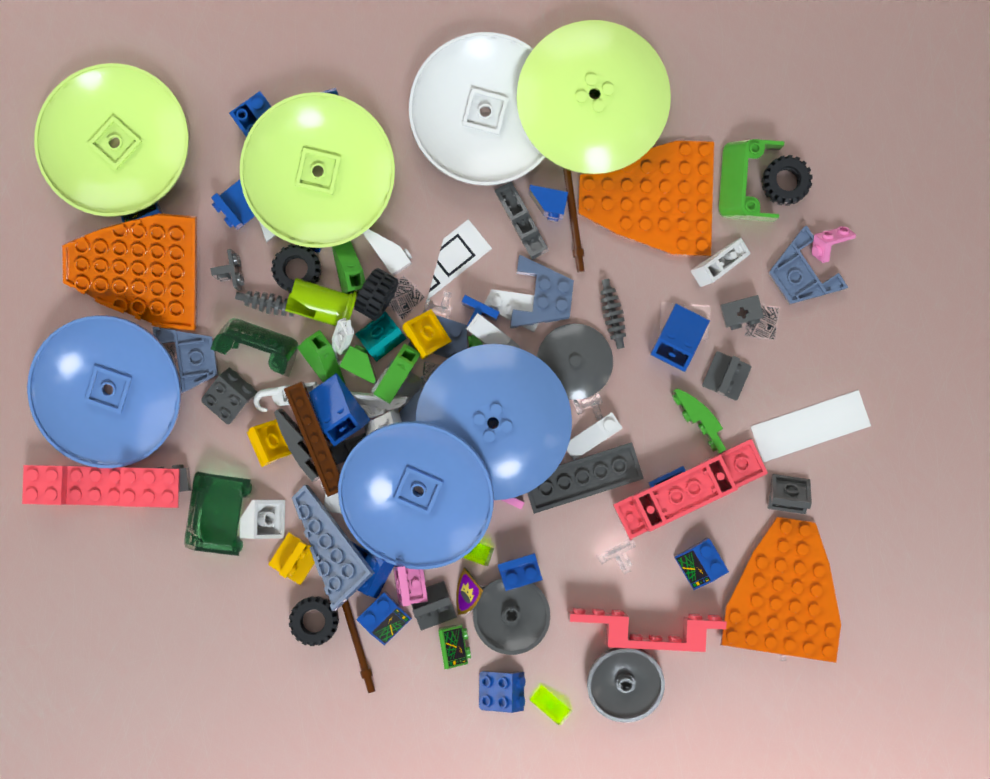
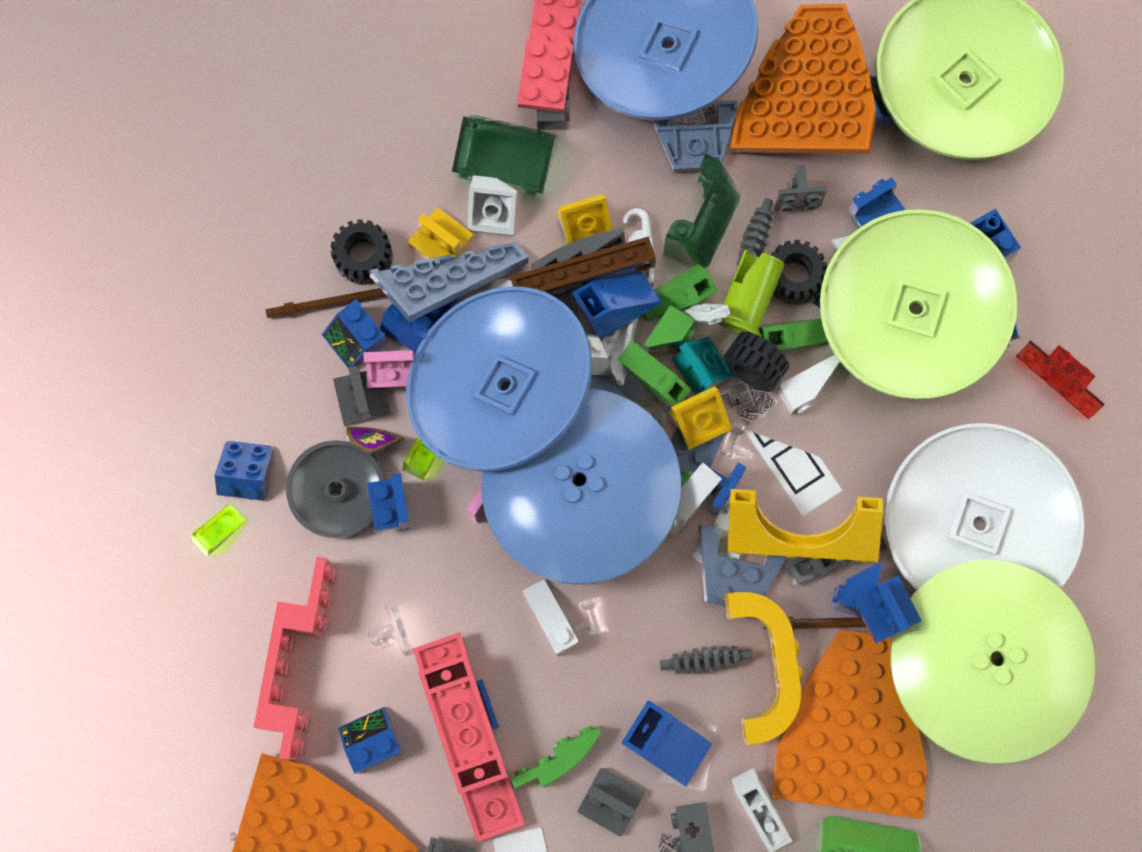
camera: 100 degrees right, 10 degrees down
dark grey bracket [201,367,257,424] -> none
slope [438,624,471,669] -> none
dark grey plate [527,442,644,514] -> none
dark grey dish [537,323,613,400] -> none
dark grey dish [587,648,665,723] -> none
none -> yellow arch [724,591,803,745]
none -> yellow arch [728,489,883,562]
none -> blue bracket [852,576,922,644]
none -> clear red bracket [1016,340,1105,419]

